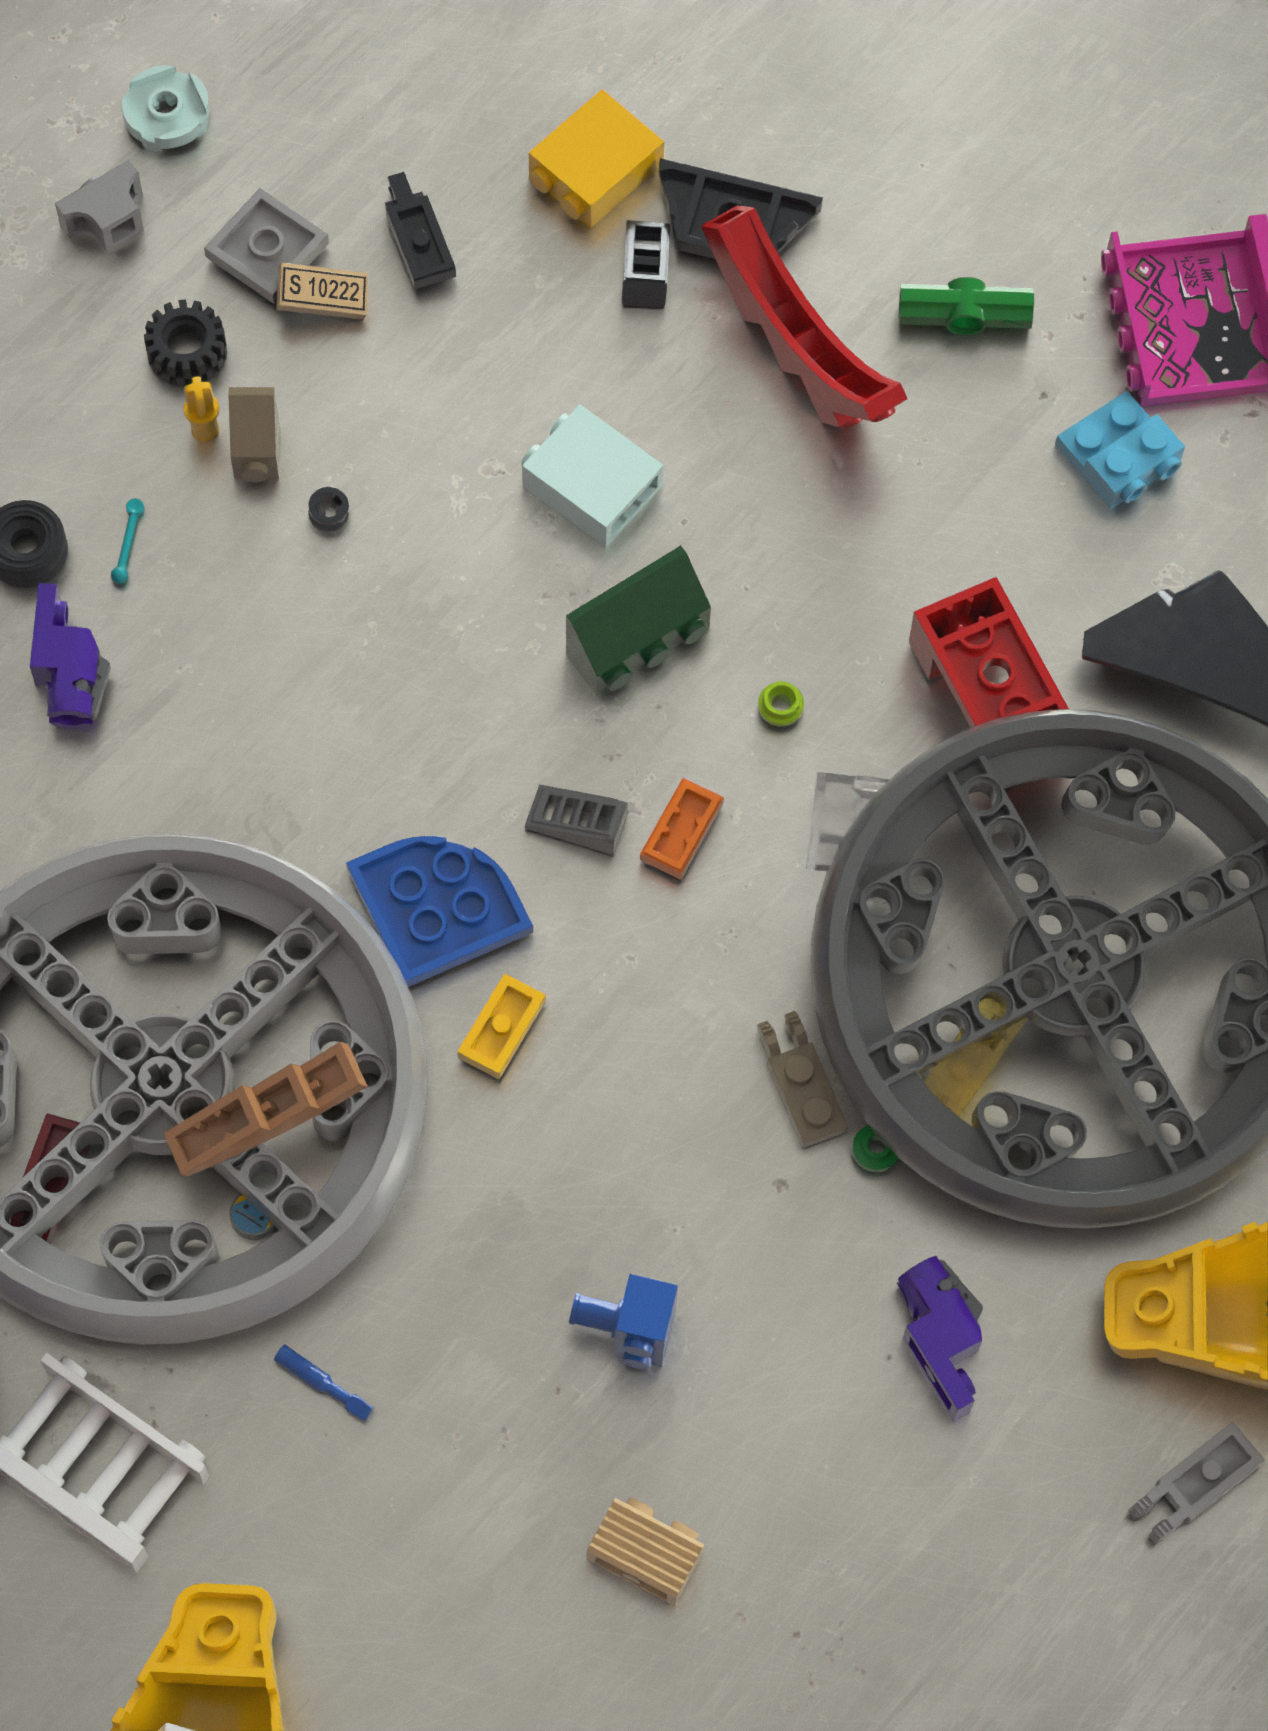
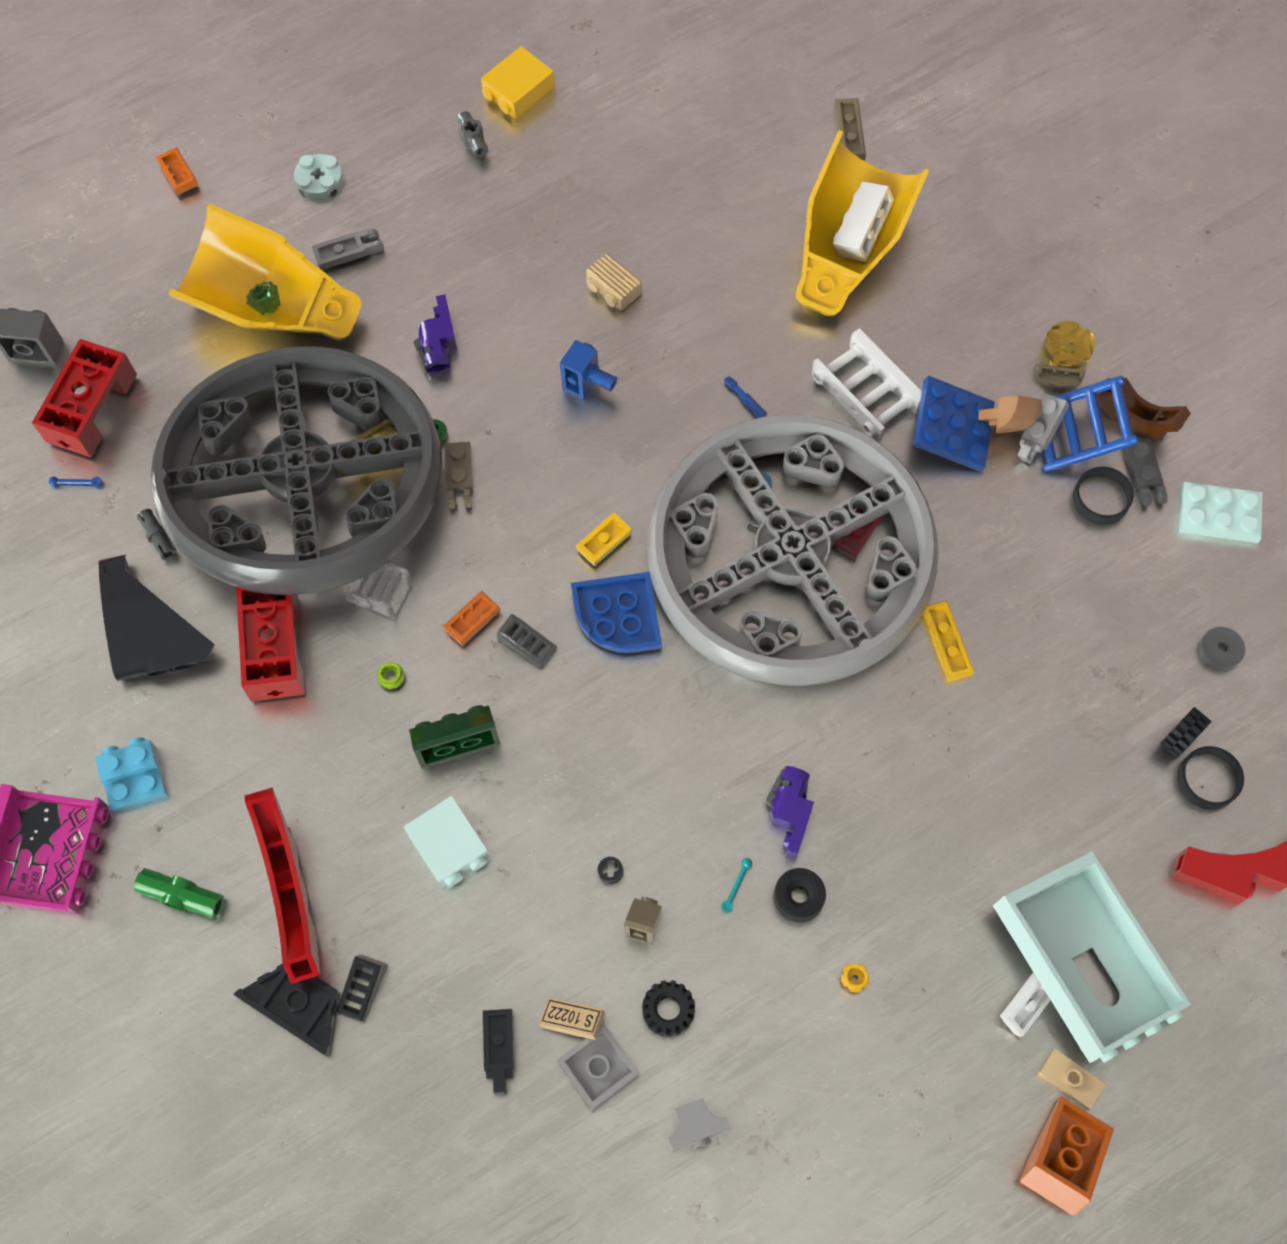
camera: 160 degrees left, 0 degrees up
light aqua plate [121,65,210,152] -> none
medium nougat slope [163,1042,368,1177] -> none
yellow axle [183,377,220,442] -> none
yellow brick [529,89,664,229] -> none

